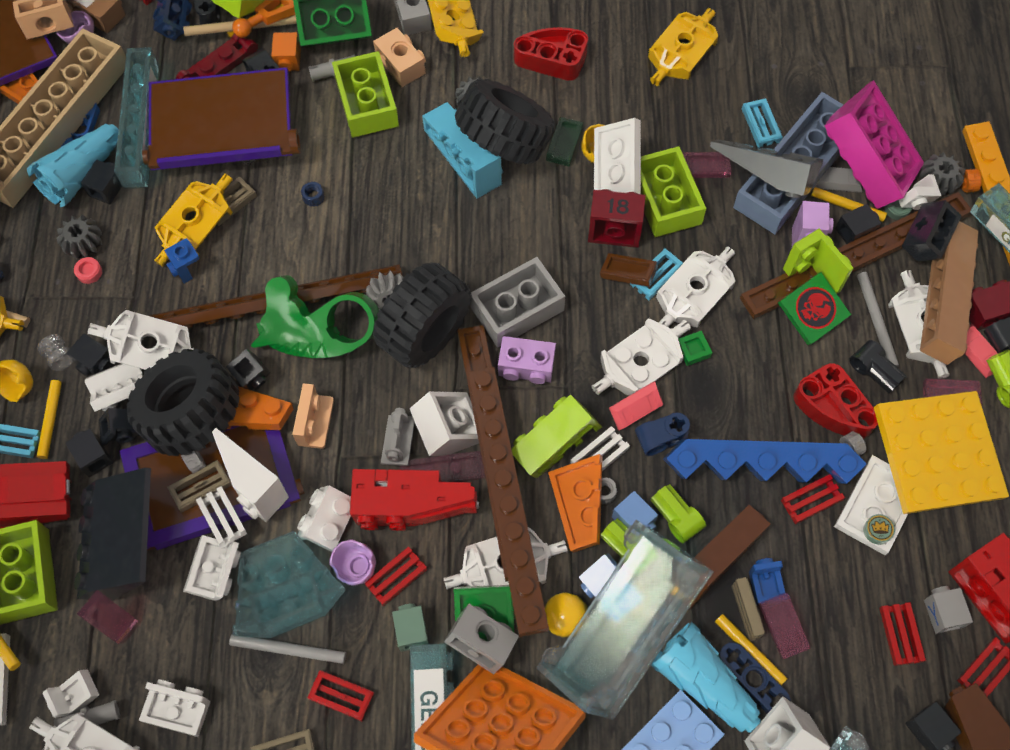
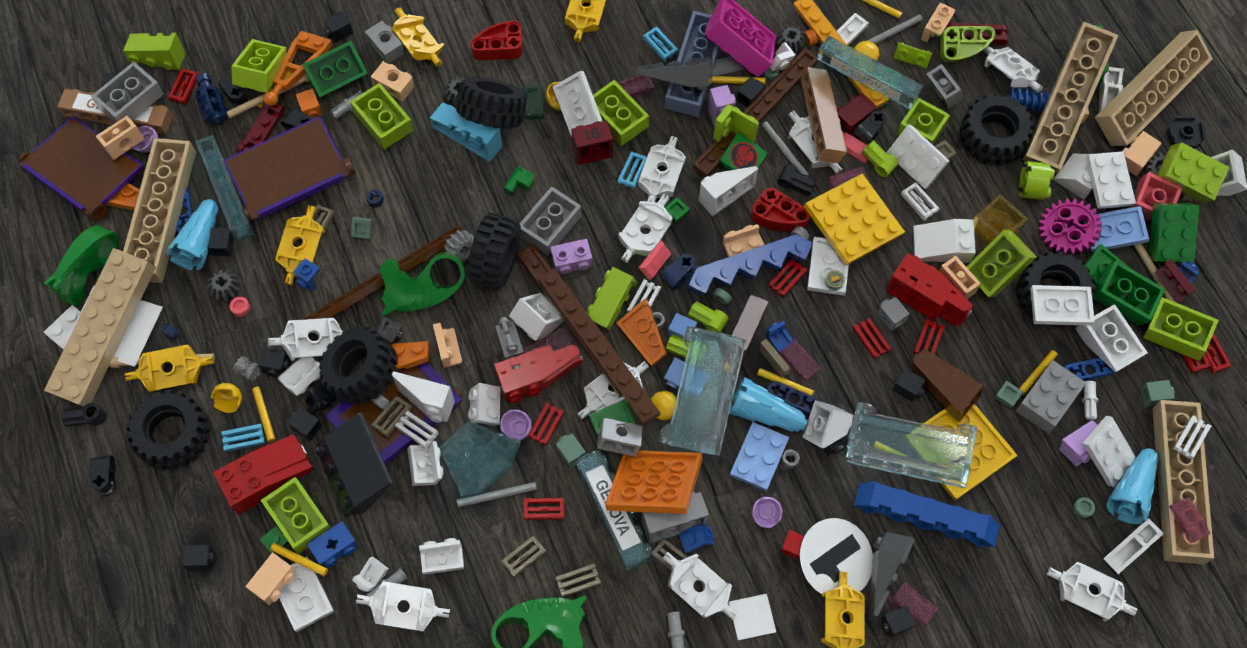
camera: 25 degrees left, 0 degrees up
clear pink tile [77,590,138,644] -> none
reddish brown tile [600,253,658,287] -> none
black brick [902,200,962,261] -> none
none -> blue brick [307,521,358,568]
none -> sand green plate [351,217,372,239]
none -> green piece [503,167,535,195]
none -> white slope [699,166,758,216]
none -> sand green tile [713,288,732,305]
none -> light nougat bracket [722,224,764,257]

